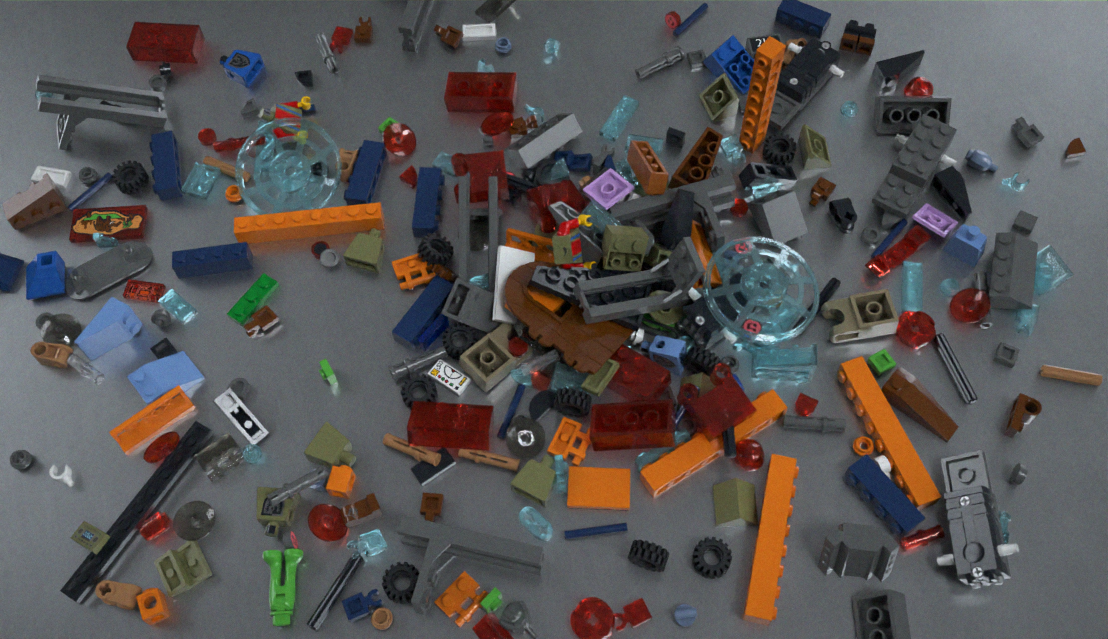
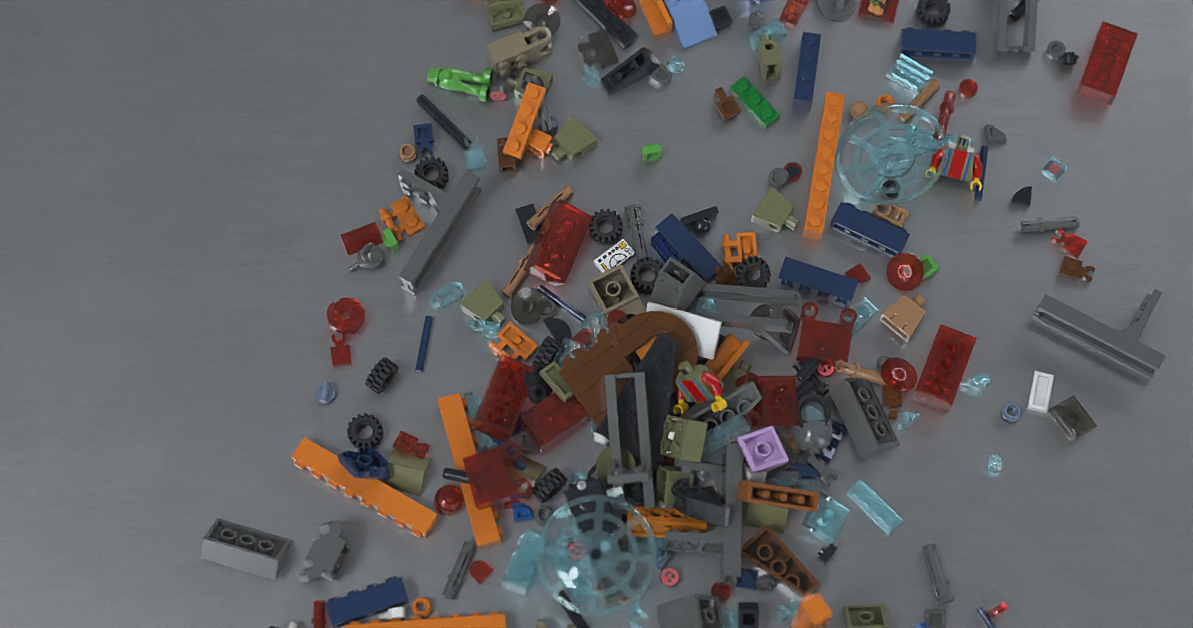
camera: 105 degrees right, 10 degrees up
blue torso [220,50,264,88] -> none
clear red dish [308,503,348,542] -> none
reddish brown plate [420,492,444,522] -> none
reddish brown plate [433,24,464,49] -> none
orange tile [567,466,630,510] -> none
medium blue torso [641,335,687,376] -> none
none -> dark blue slope [337,446,390,480]
none -> clear red plate [393,430,430,459]
none -> dark tan brick [486,26,552,79]
none -> orange plate [503,82,547,159]
none -> black plate [524,366,553,403]
none -> clear light blue plate [666,56,684,73]
none -> black tile [680,206,719,235]
none -> olive torso [757,34,782,82]
none -> dark grey cylinder [793,422,832,455]
none -> medium nougat pin [835,360,888,386]
none -> medium nougat plate [850,101,869,120]
none -> medium nougat torso [880,294,926,342]
none -> tile [1041,157,1068,183]

